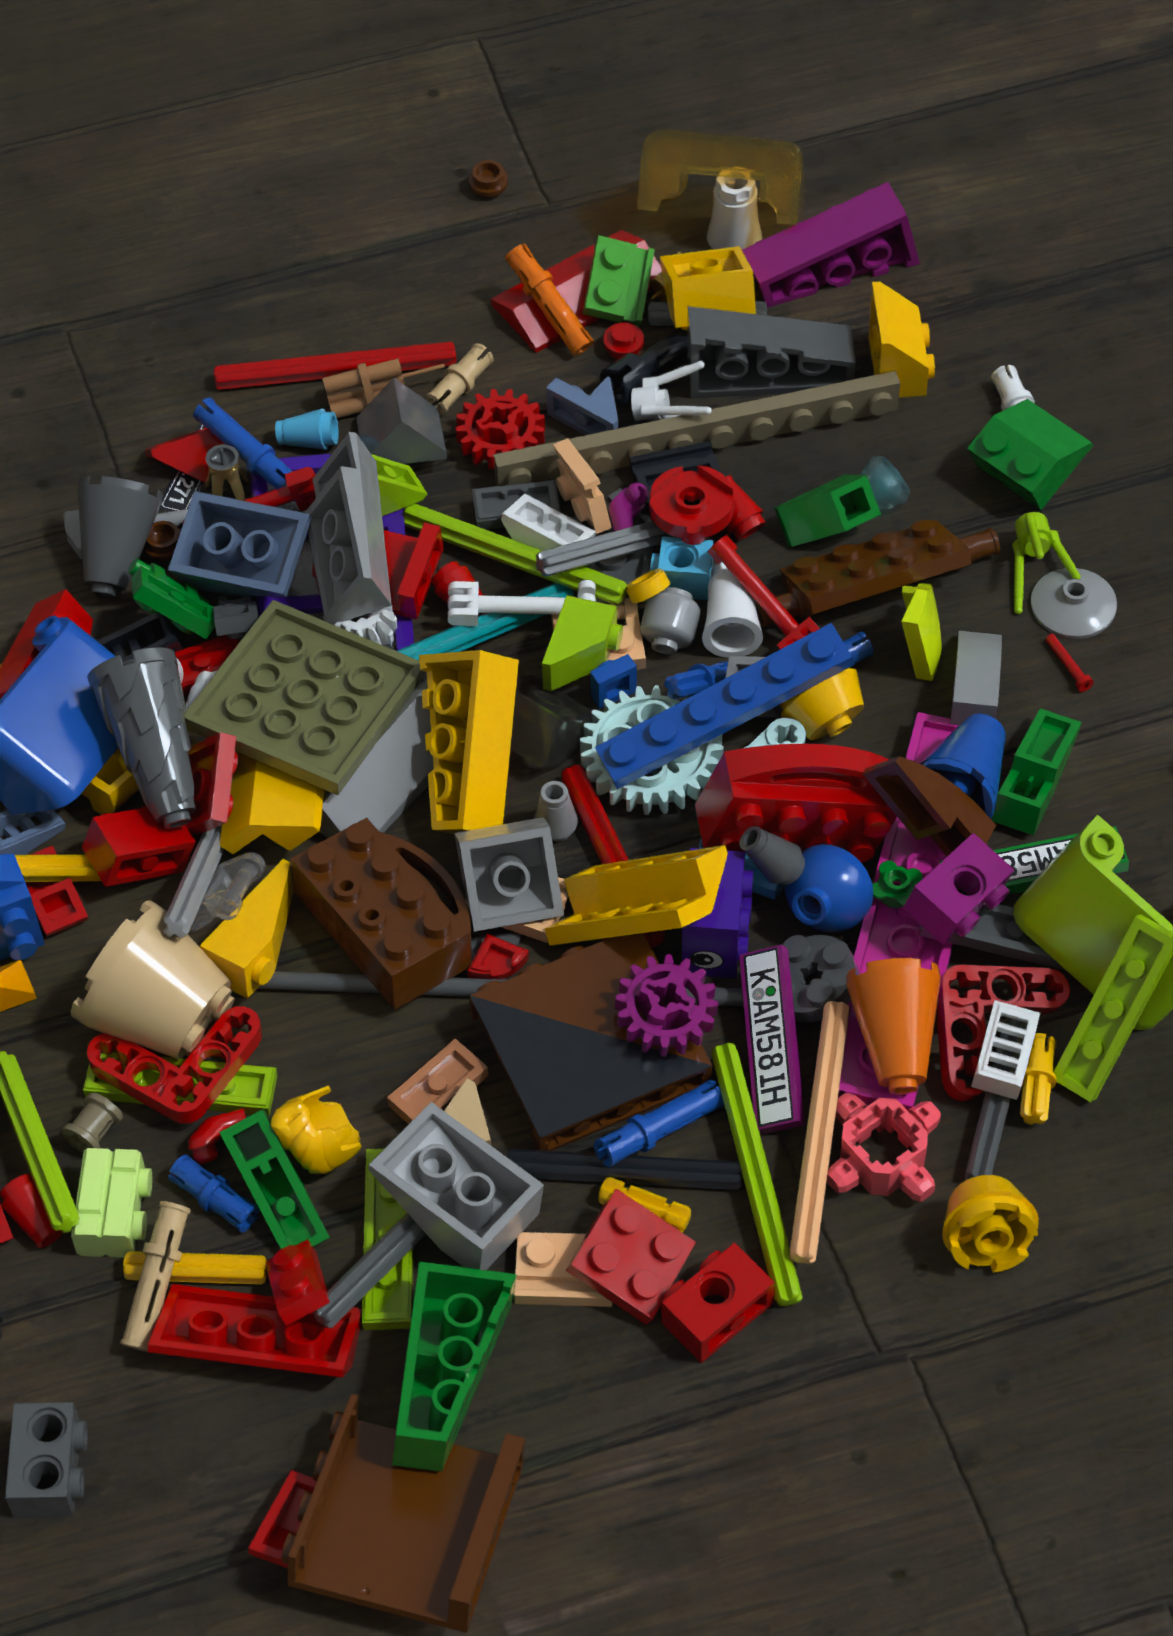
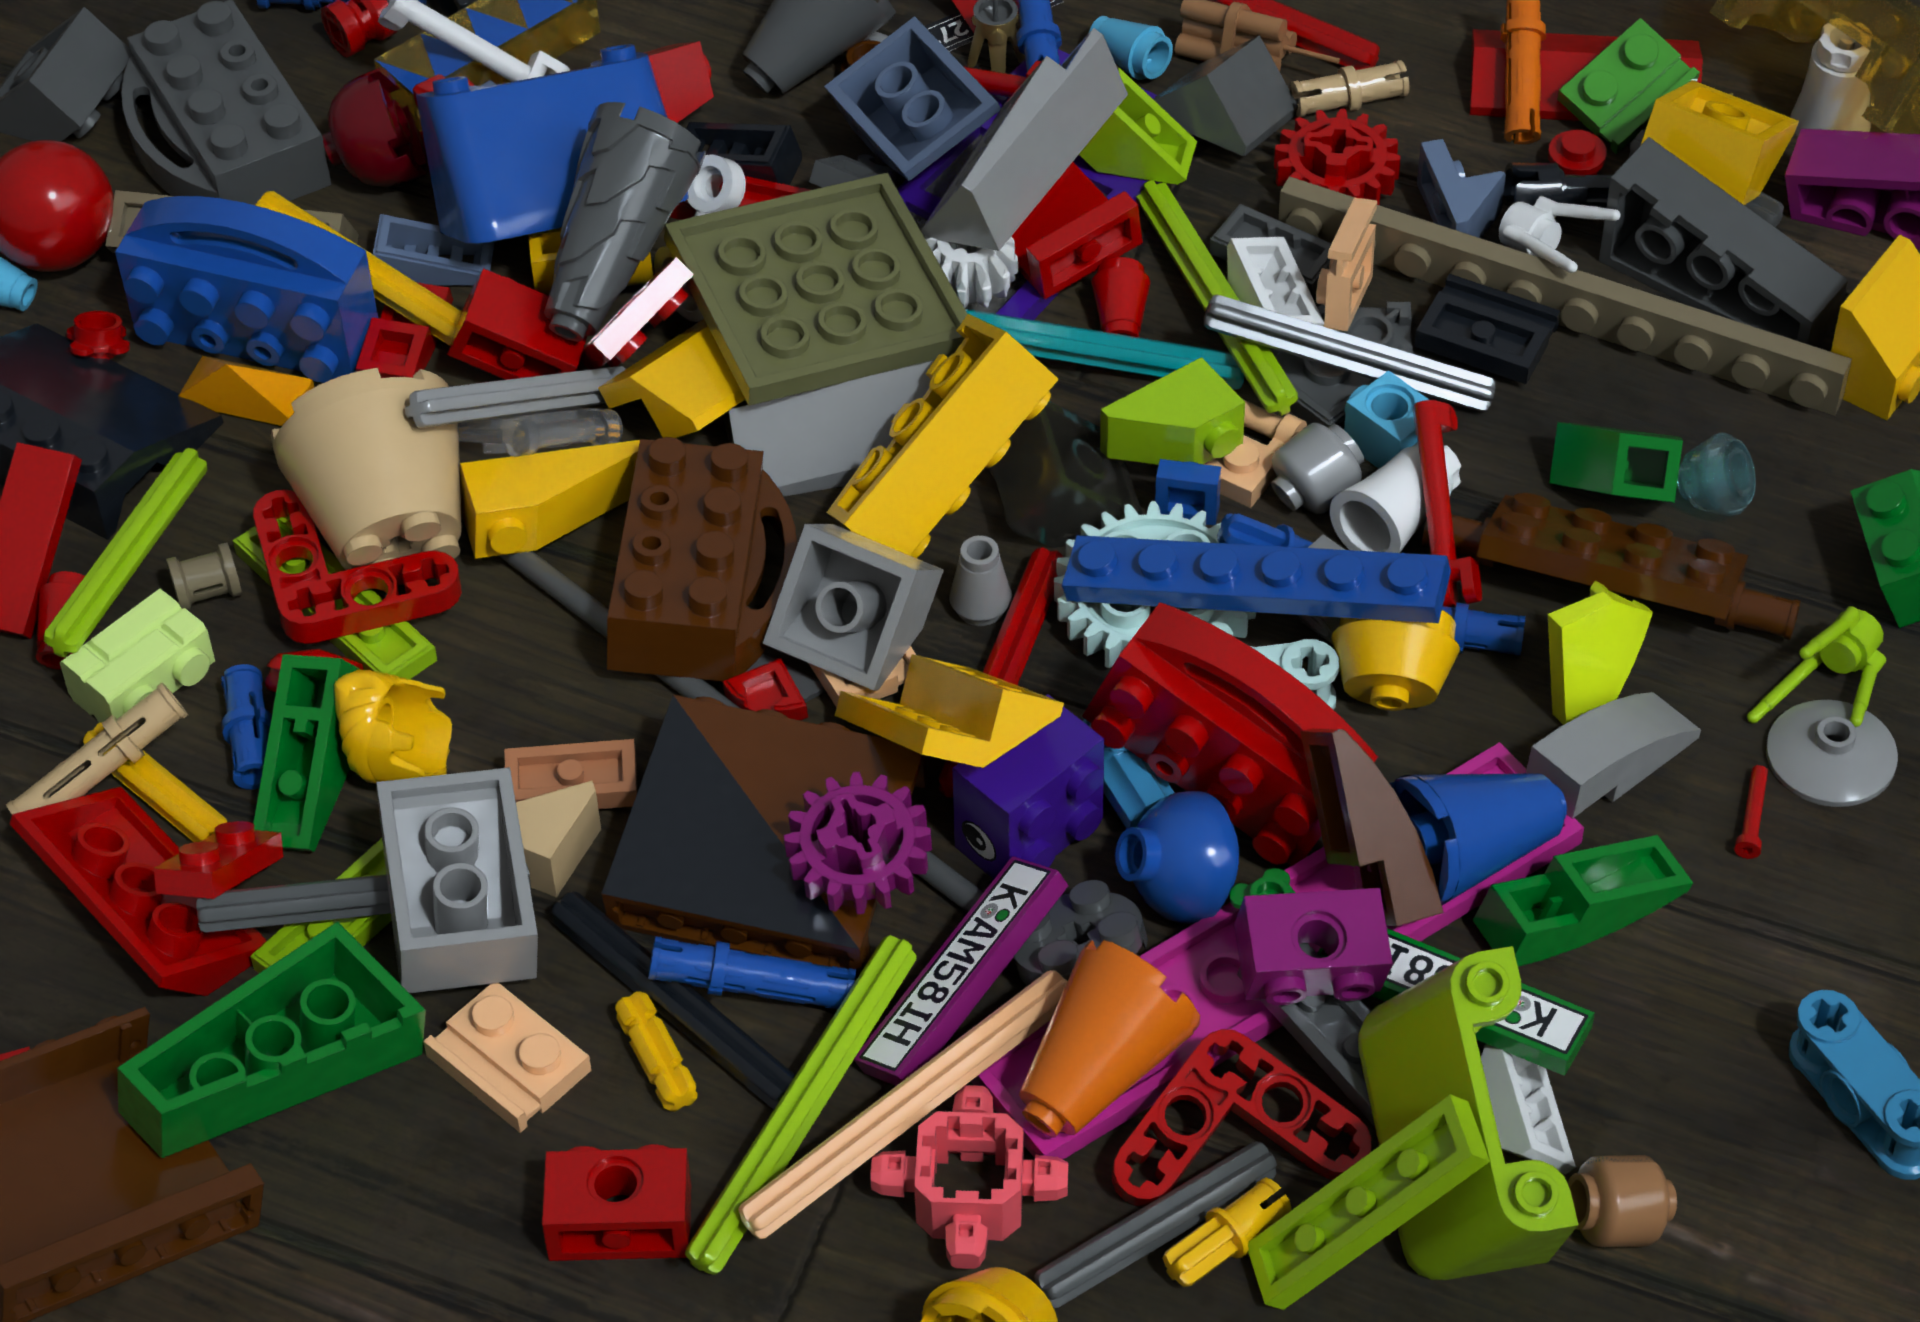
camera: 40 degrees right, 5 degrees down
green plate [128,558,215,639] -> none
white hinge [448,580,596,626] -> none
red plate [565,1188,696,1325] -> none
magenta arm [608,483,649,532] -> none
yellow tile [626,568,671,604] -> none
red plate [649,466,735,545] -> none
red cone [726,475,766,541] -> none
dark grey cone [740,826,805,885] -> none
white slope [971,1000,1040,1100] -> none

